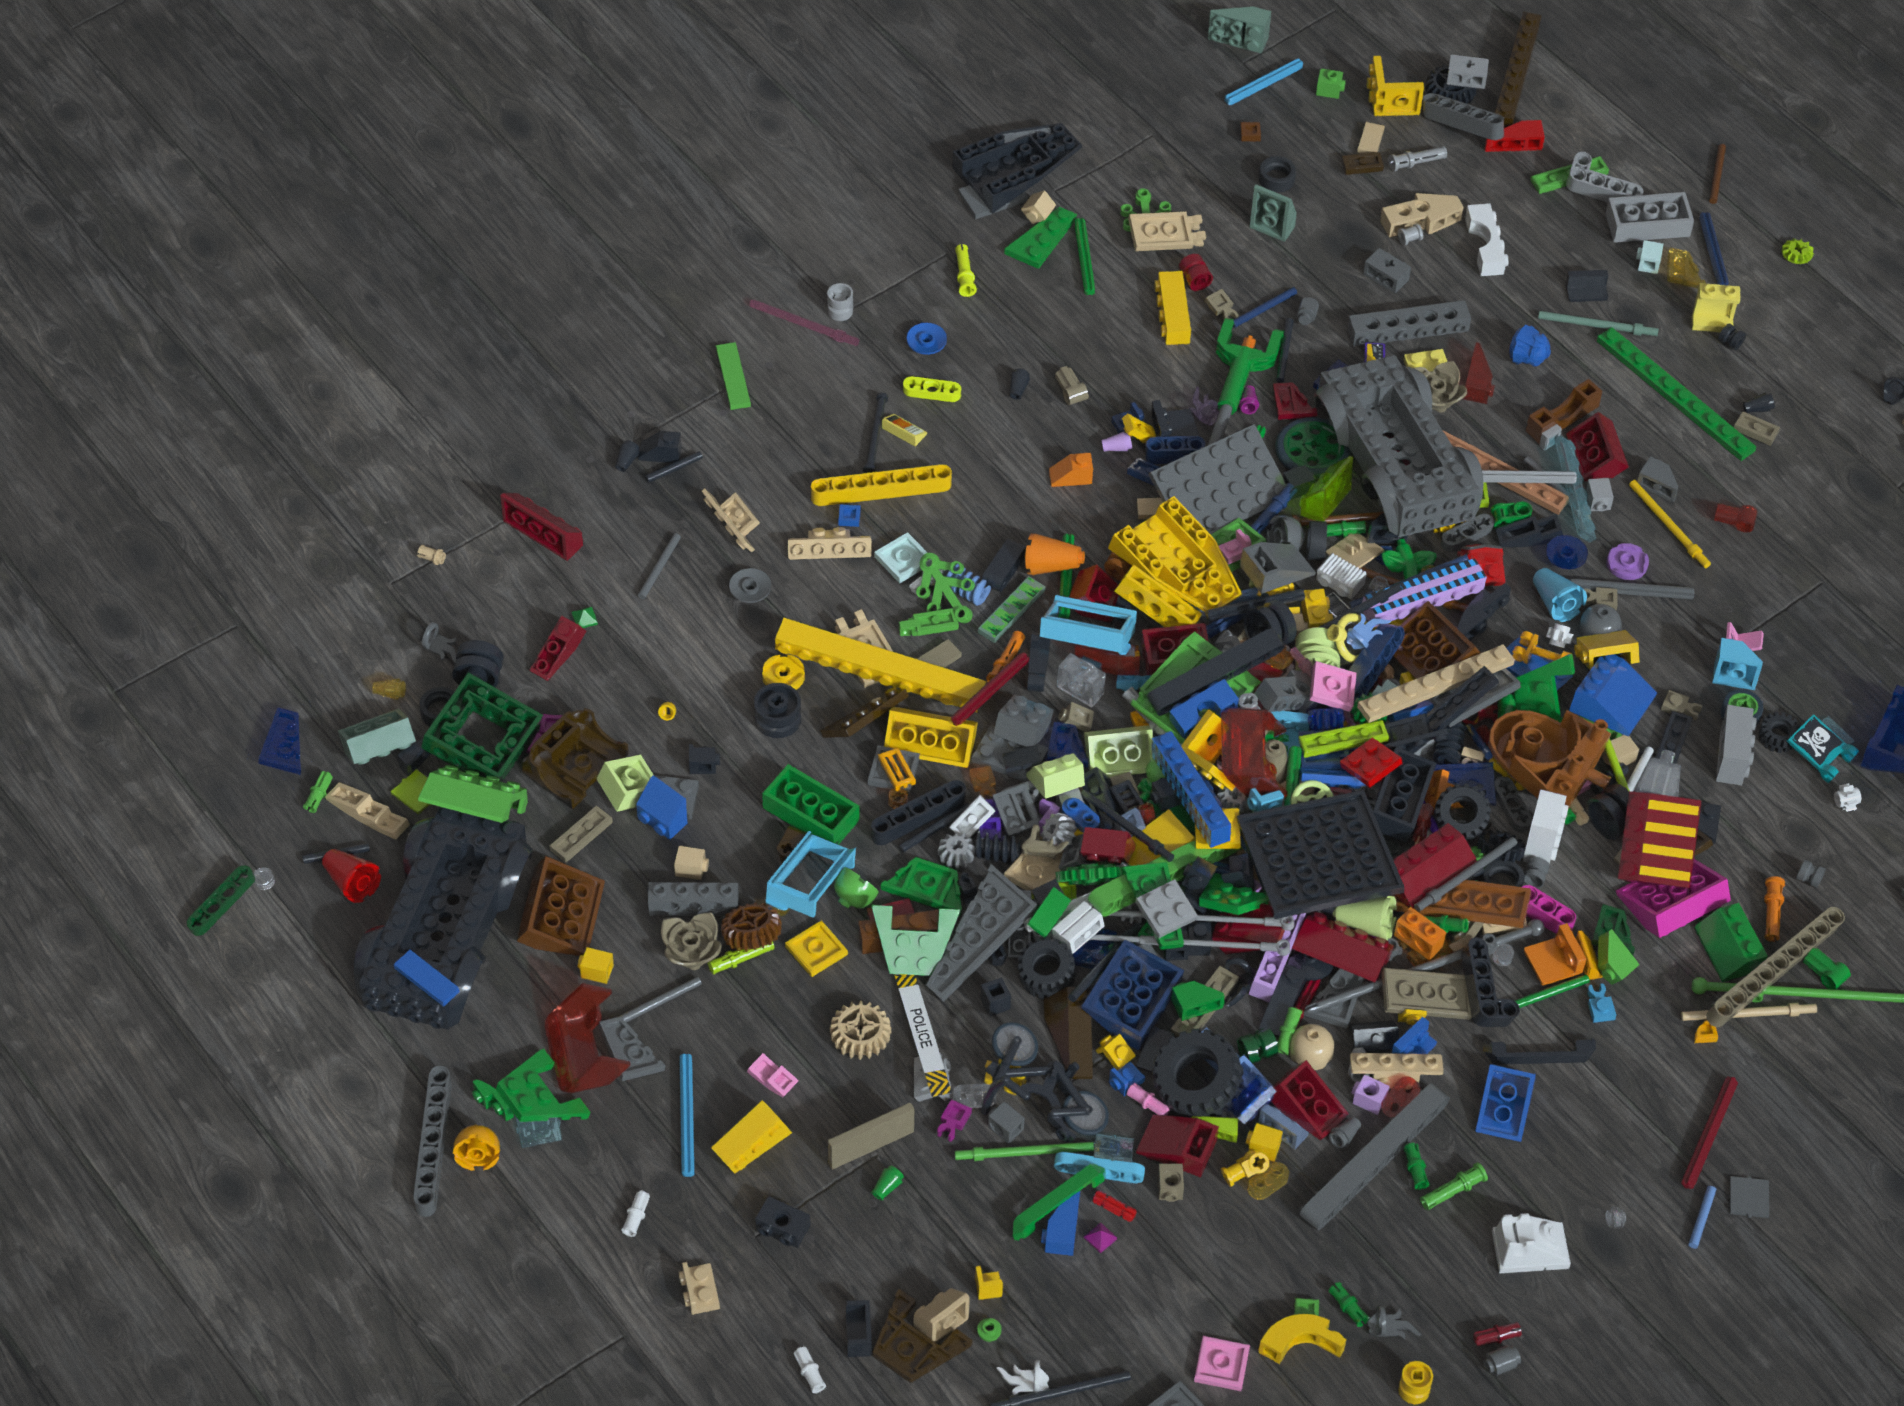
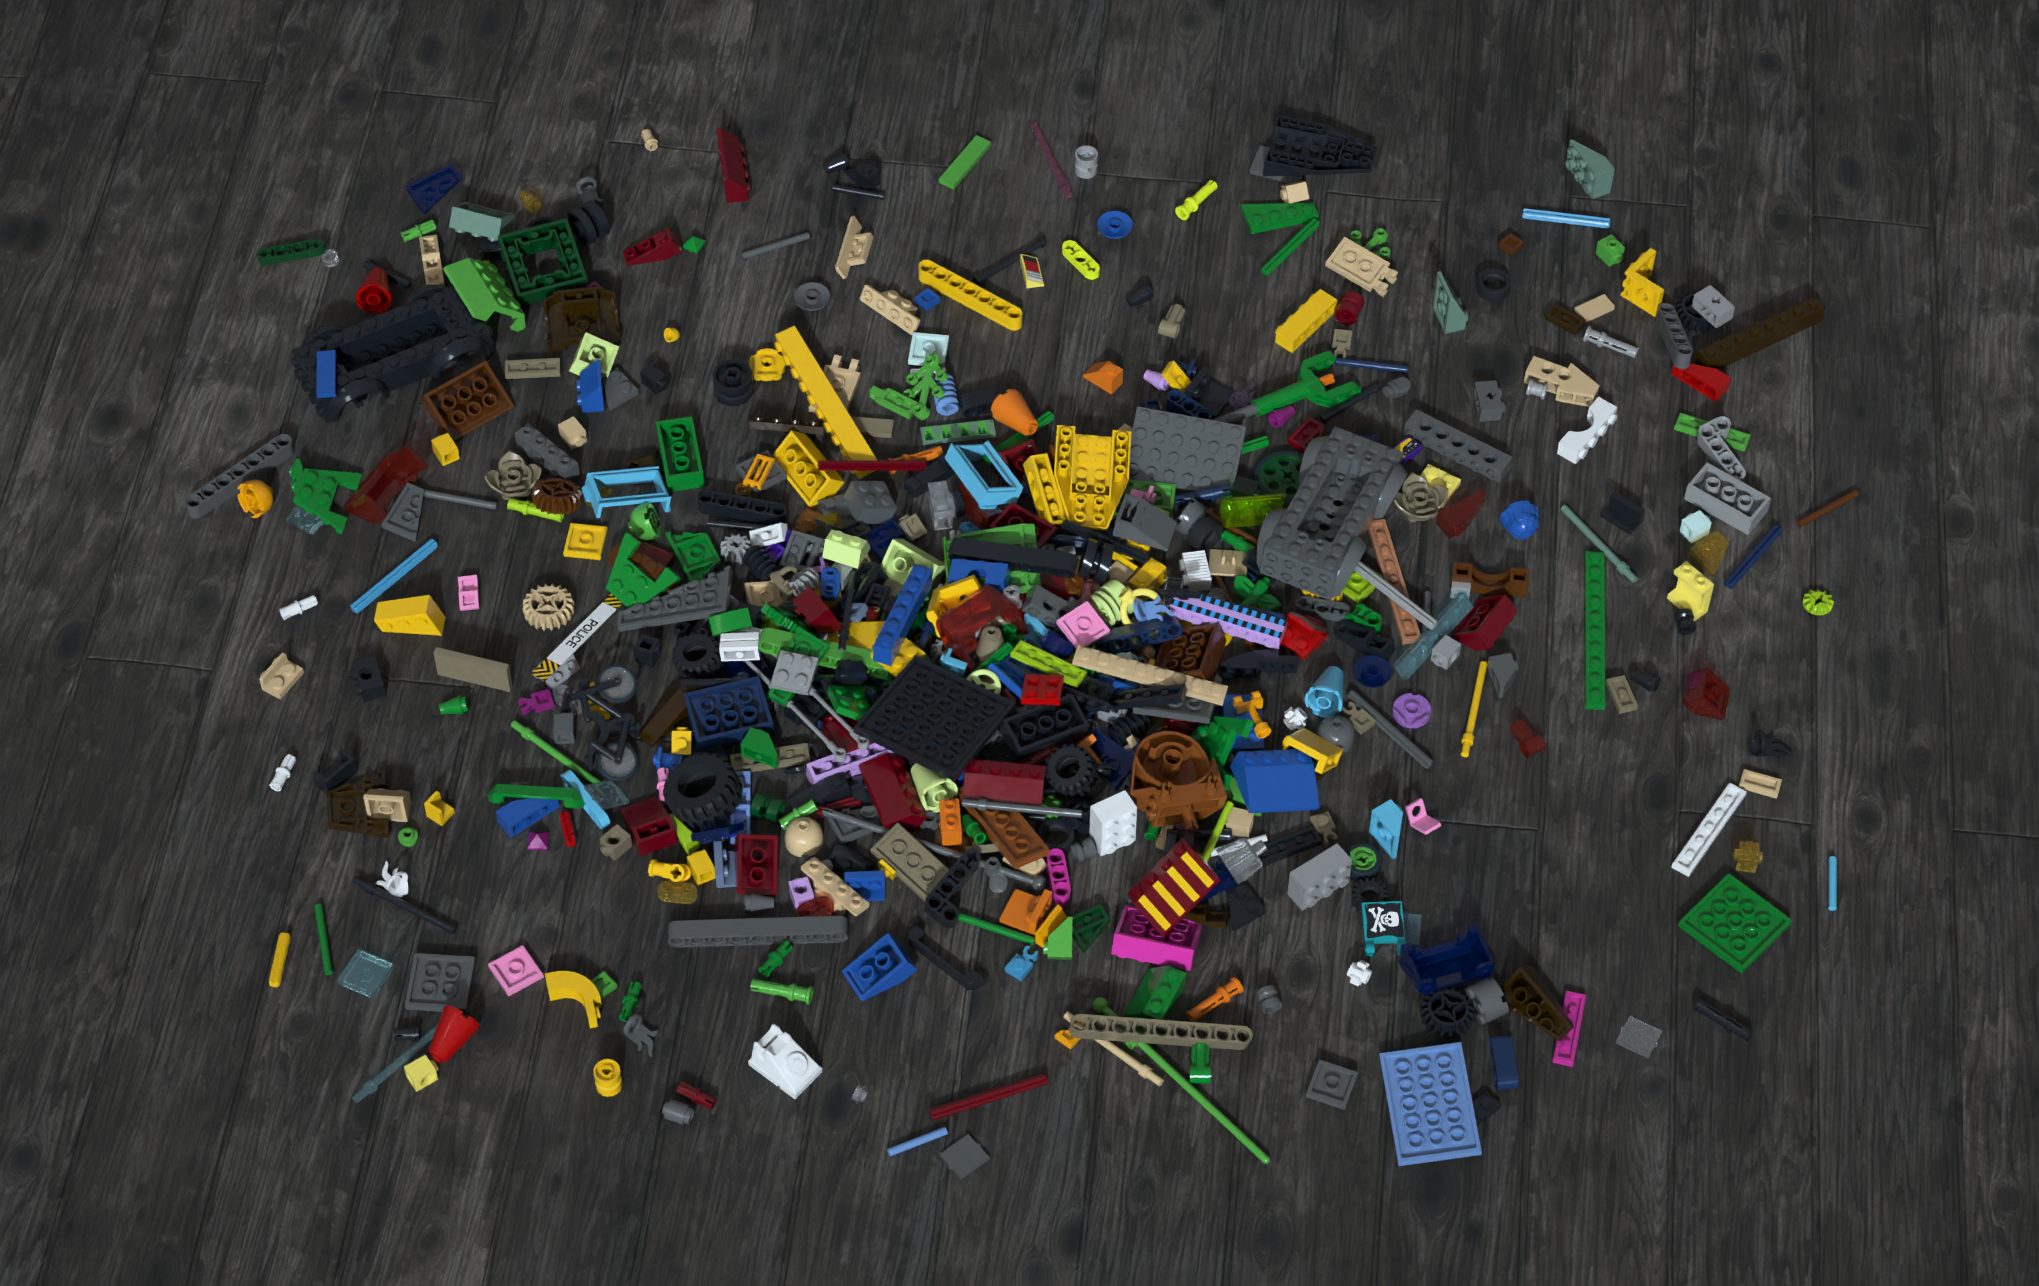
camera: 45 degrees right, 0 degrees up
none -> clear red slope [1683,667,1730,720]

